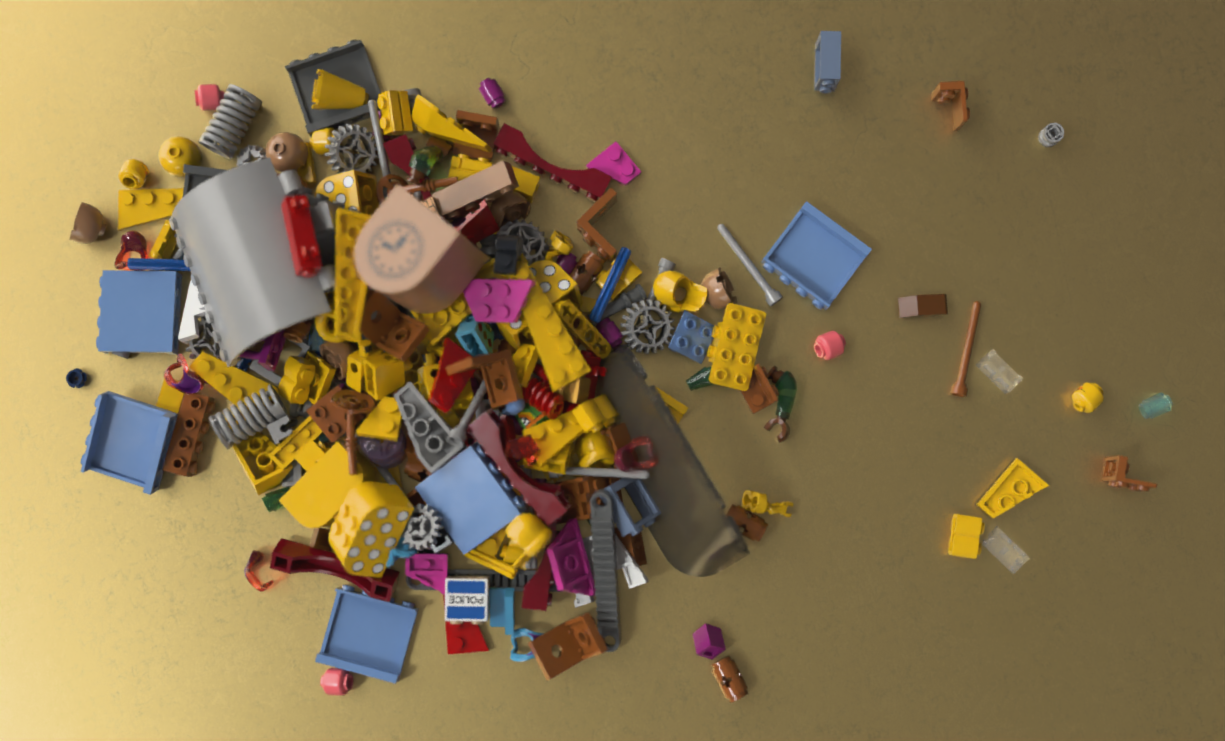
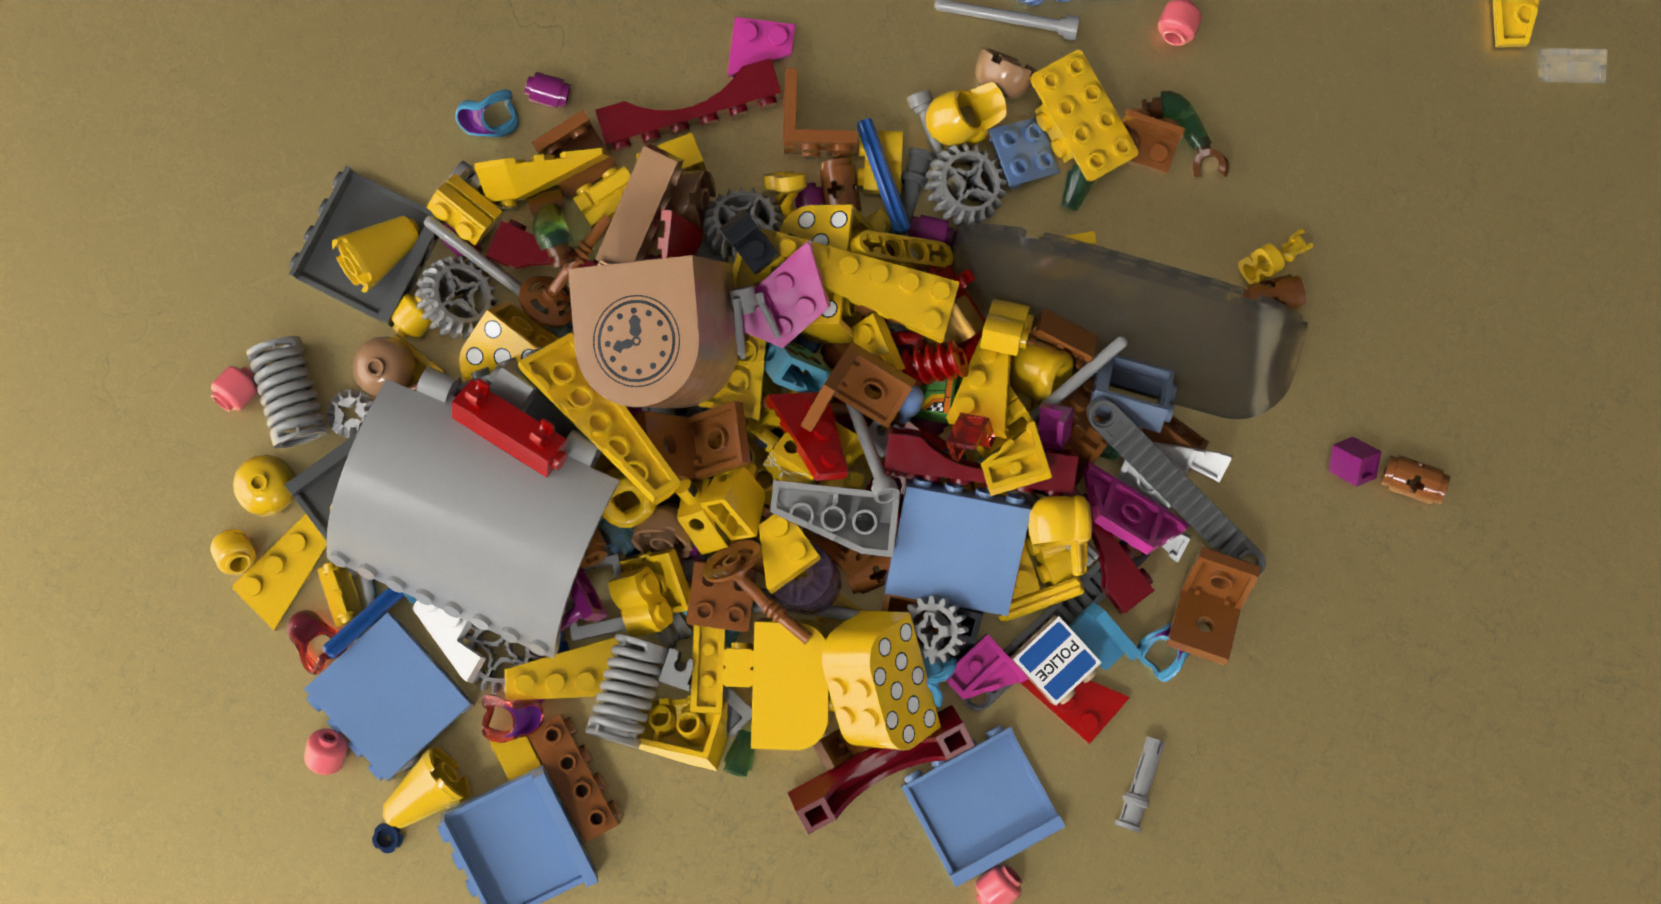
camera: 45 degrees left, 0 degrees up
medium nougat cylinder [70,202,106,244] -> none
clear red piece [244,550,274,592] -> none
clear red piece [614,436,658,472] -> none
yellow brick [948,514,985,559] -> none
none -> coral head [304,729,348,775]
none -> yellow cone [382,747,471,829]
none -> dark azure piece [455,89,519,137]
none -> light grey plant [730,286,781,359]
none -> yellow wing [981,421,1052,496]
none -> magenta panel [1038,402,1074,451]
none -> light grey pin [1114,736,1165,833]

